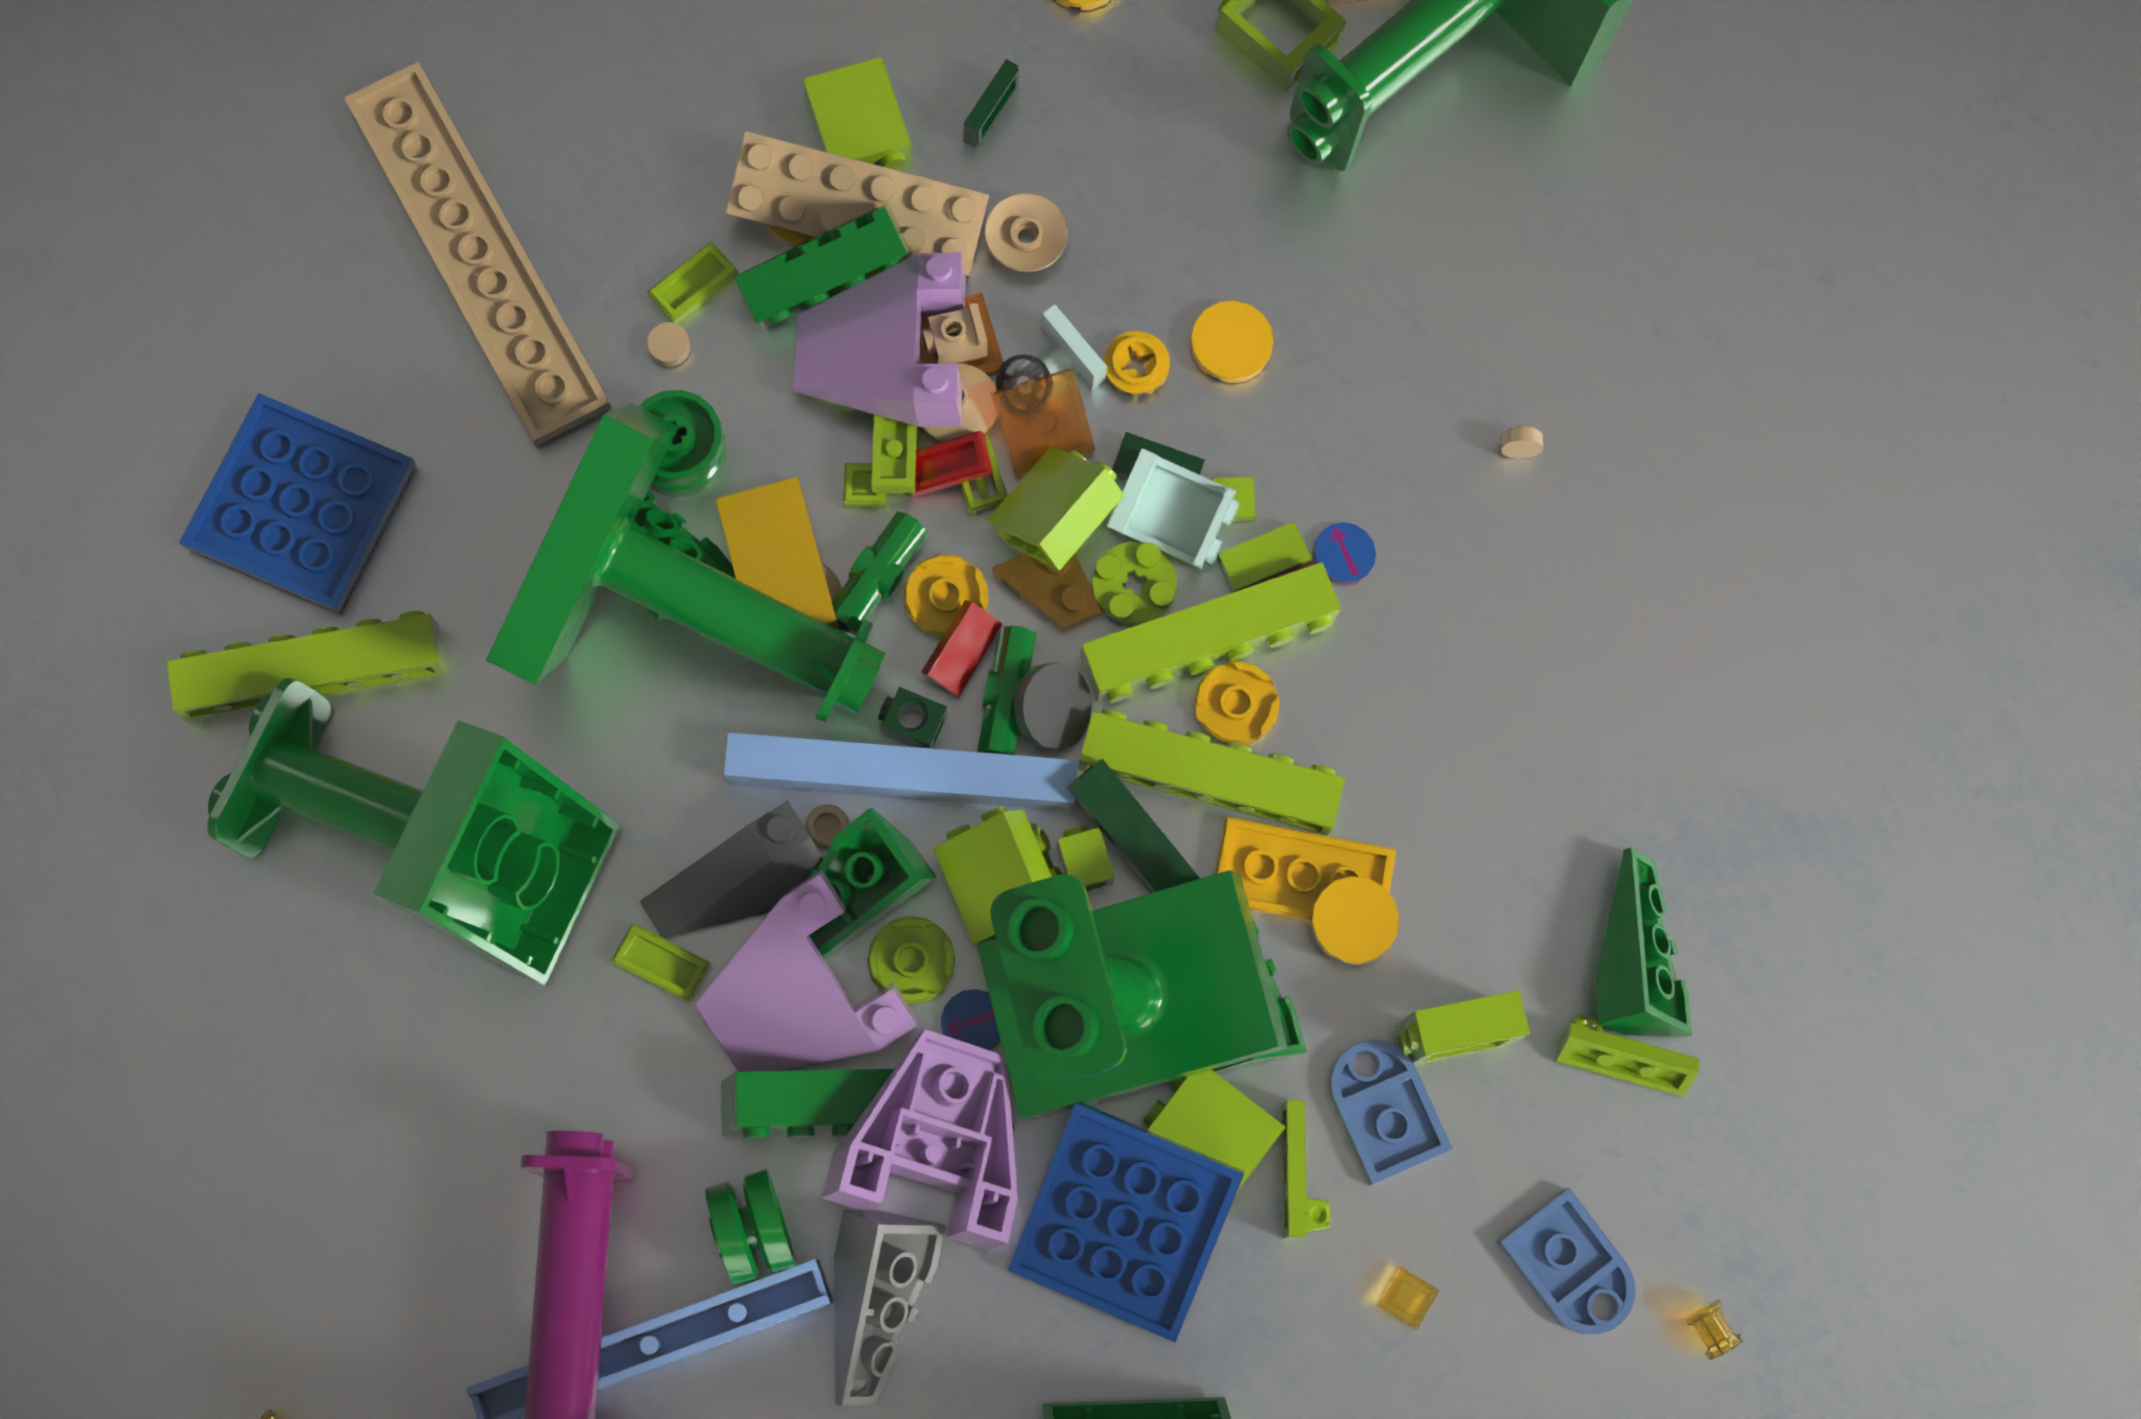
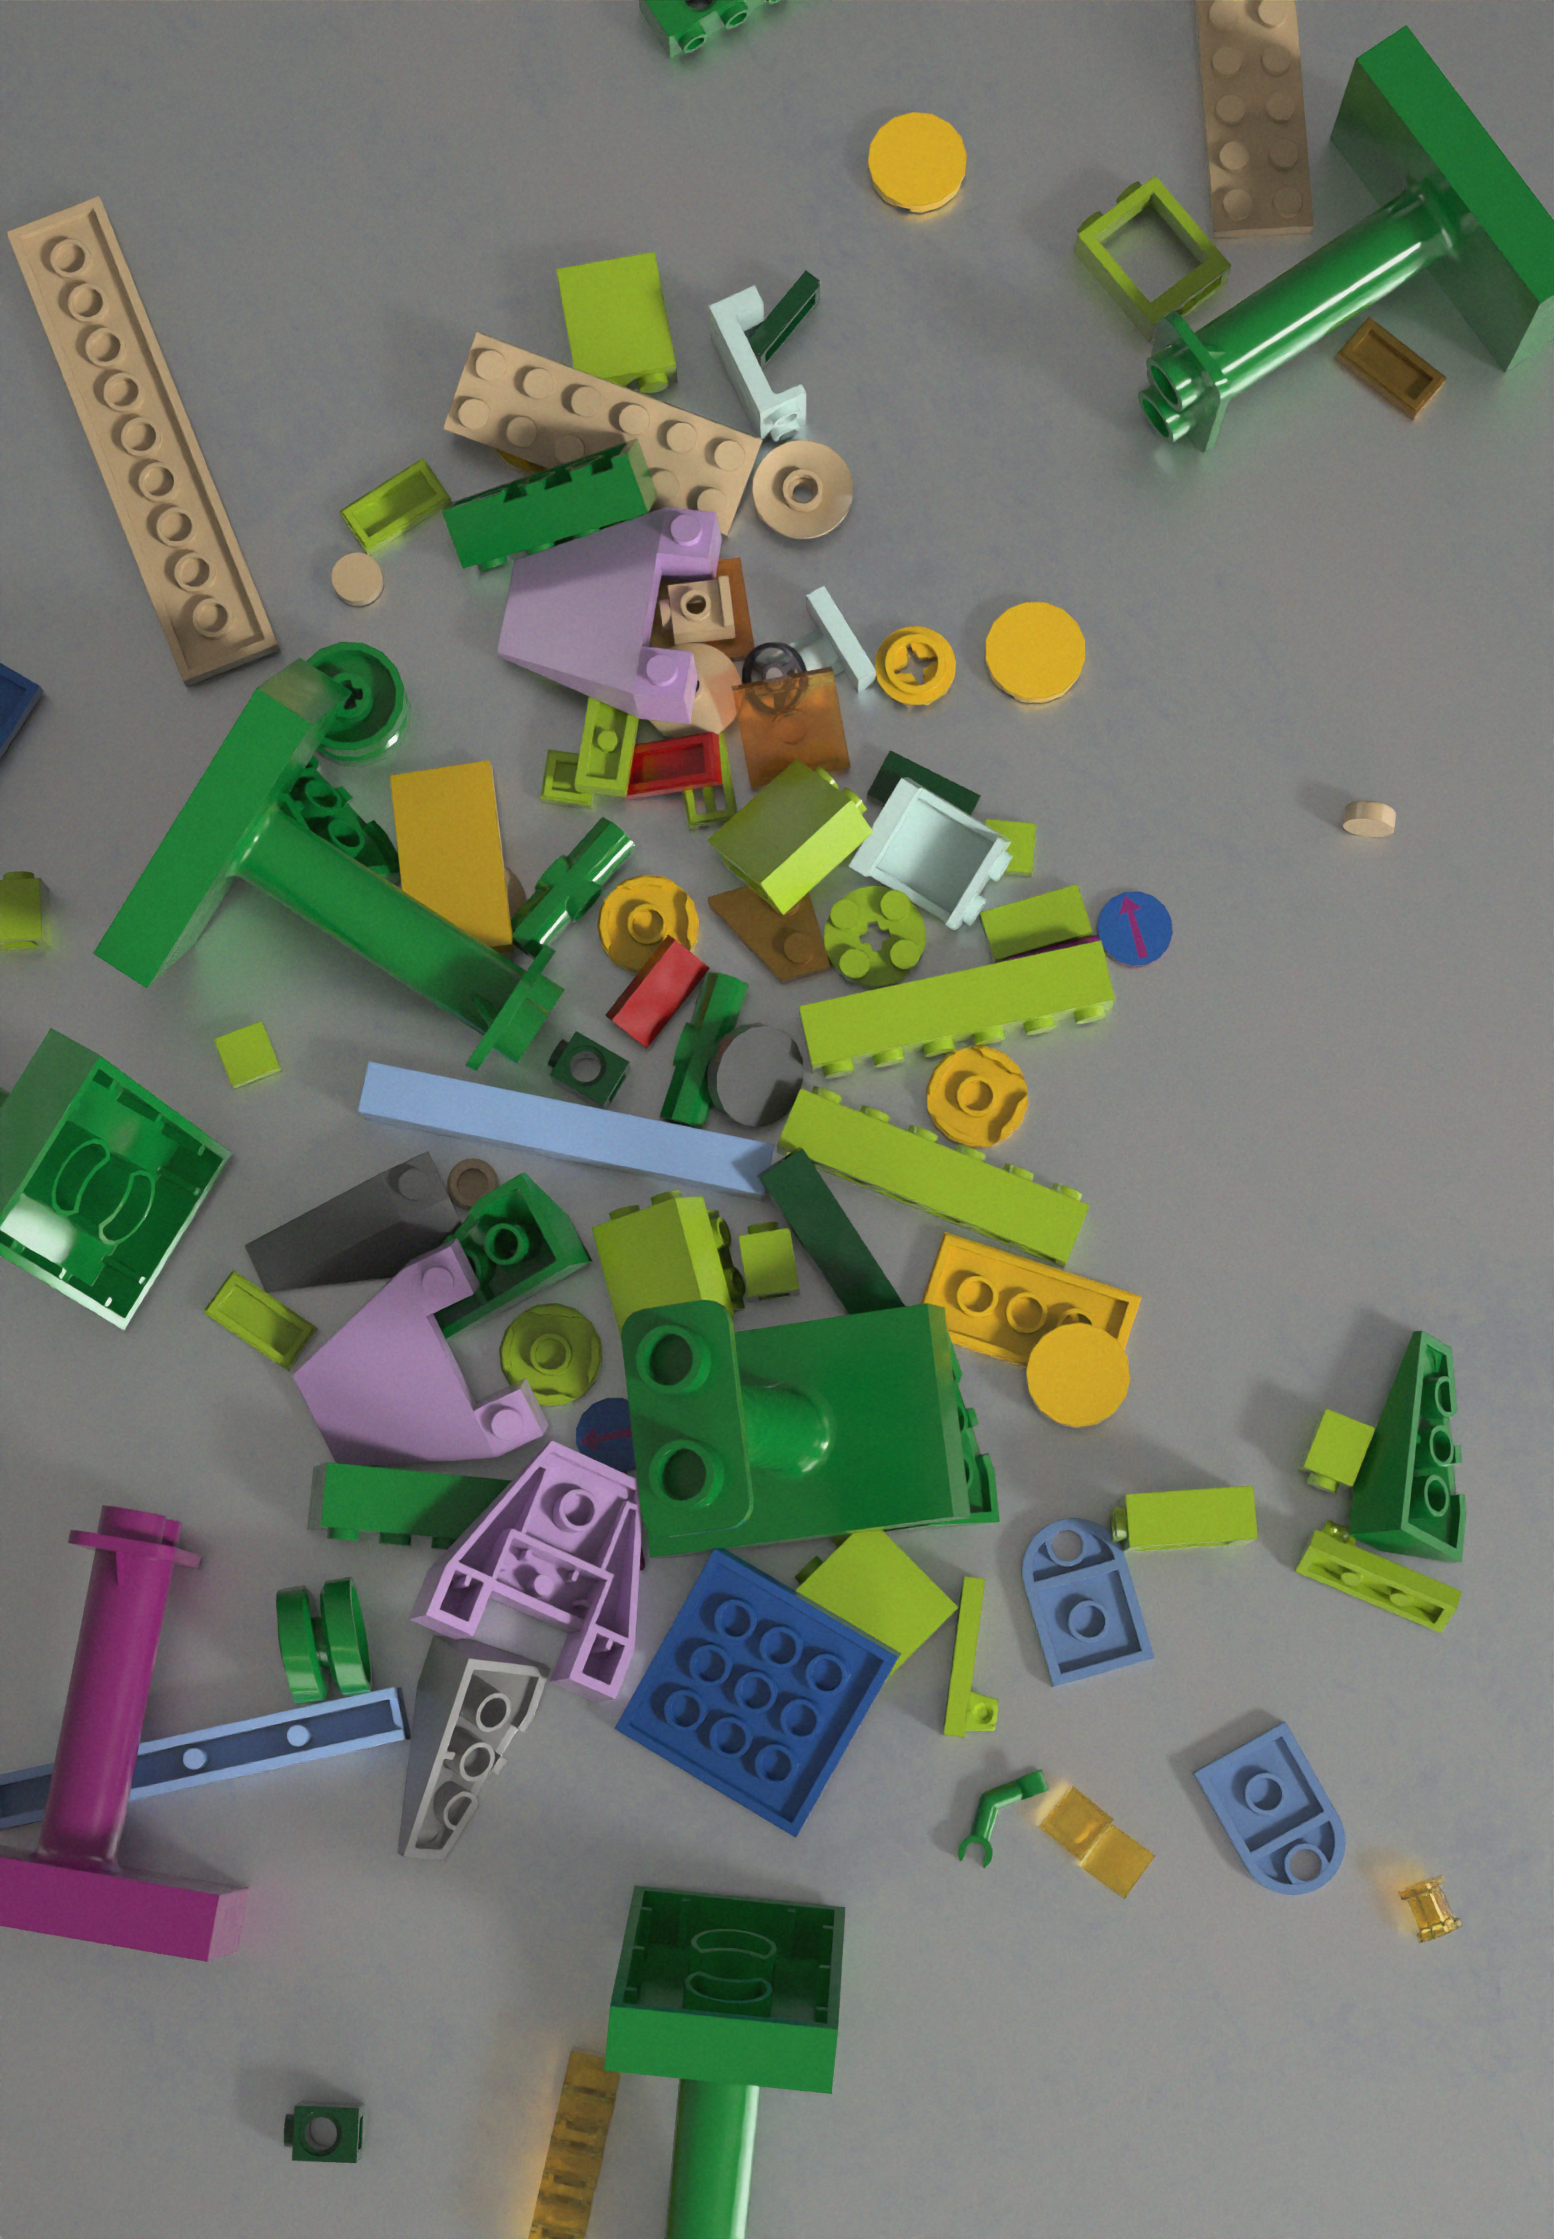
camera: 20 degrees right, 5 degrees up
none -> lime tile [214,1021,282,1089]
none -> light aqua panel [709,285,806,444]
none -> green arm [958,1769,1049,1868]
none -> clear yellow tile [1081,1824,1155,1899]
none -> lime brick [1298,1408,1375,1494]
none -> pearl gold tile [1335,316,1447,420]

